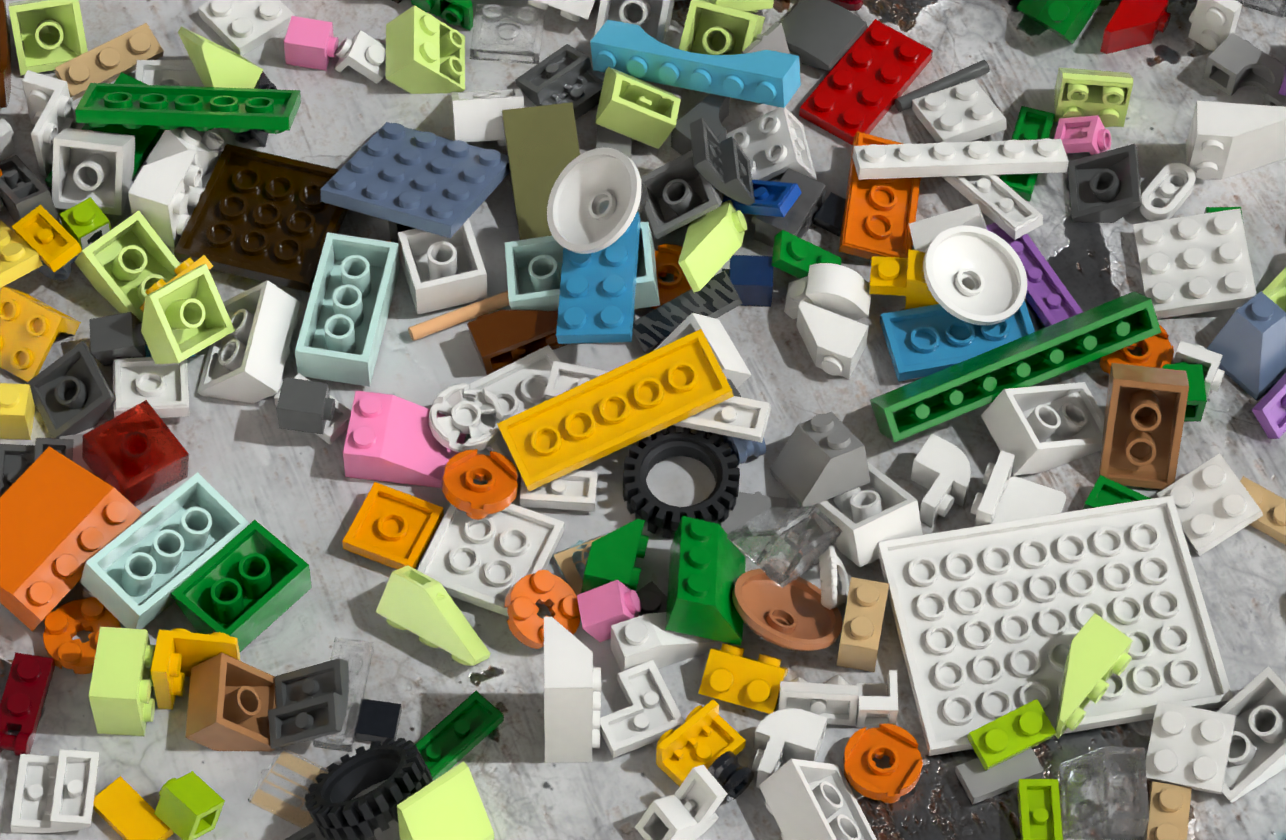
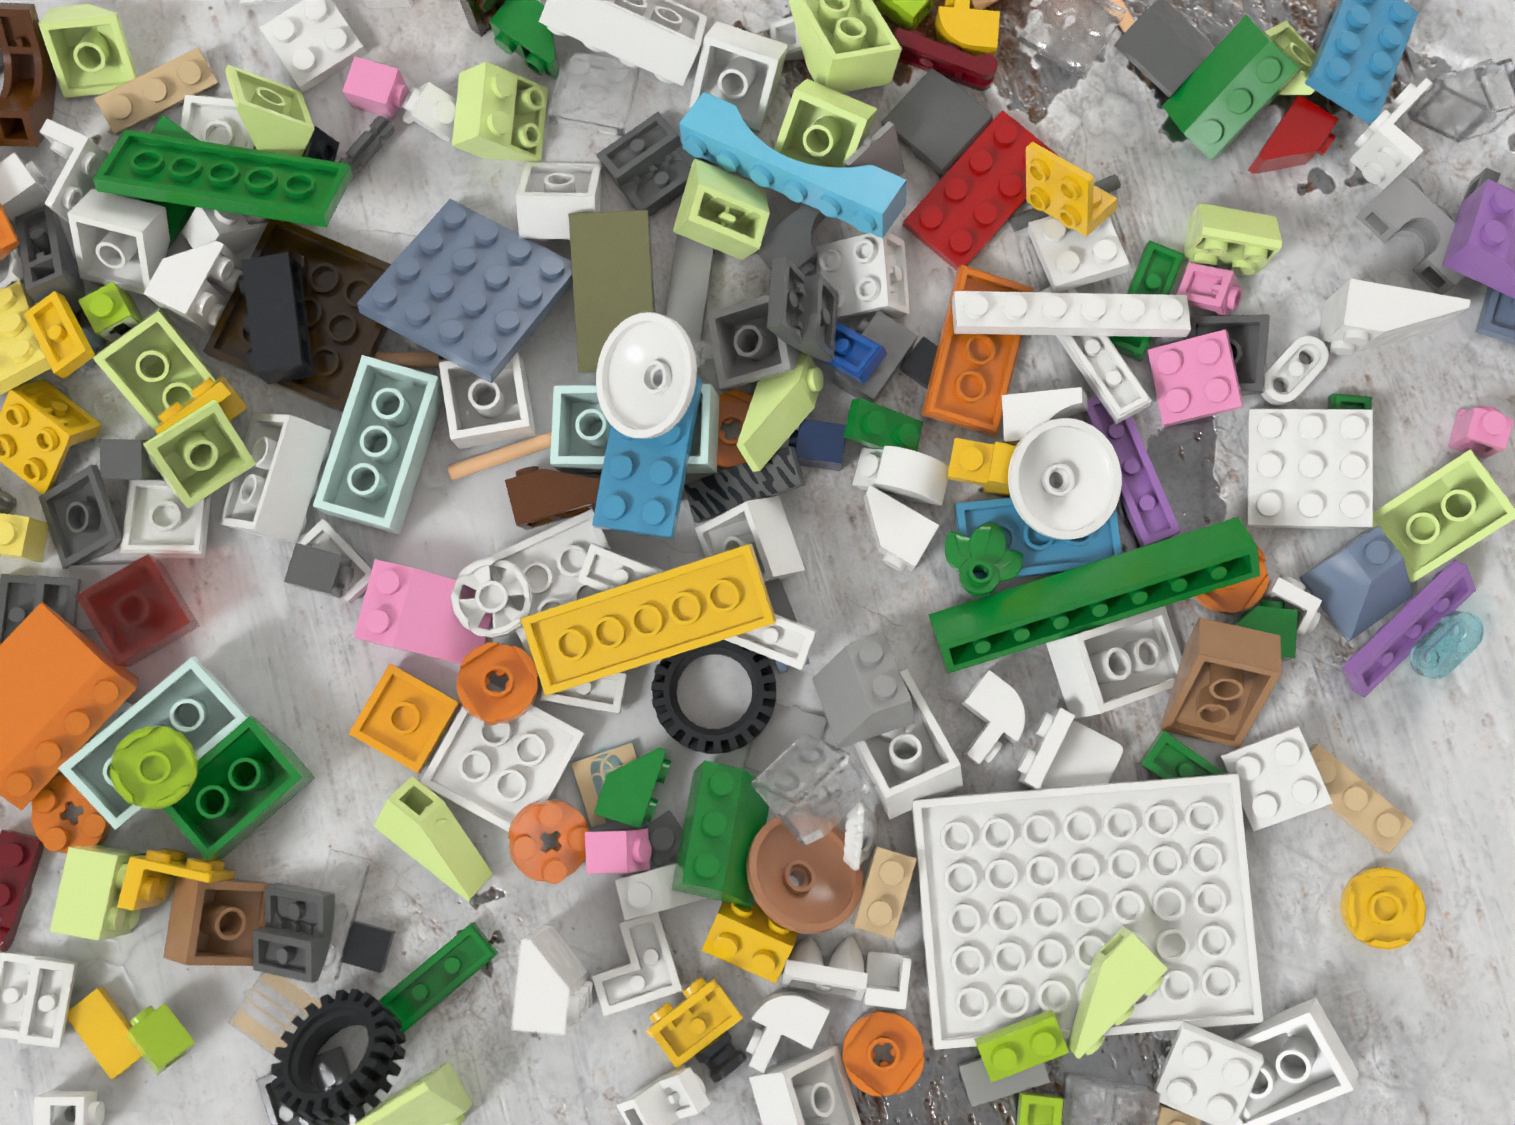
camera: 10 degrees right, 25 degrees up
none -> lime tile [110,726,199,809]
none -> black brick [238,252,314,384]
none -> dark grey axle [338,116,395,182]
none -> green plate [945,522,1024,596]
none -> yellow bracket [1026,142,1118,237]
none -> bright pink plate [1147,329,1244,427]

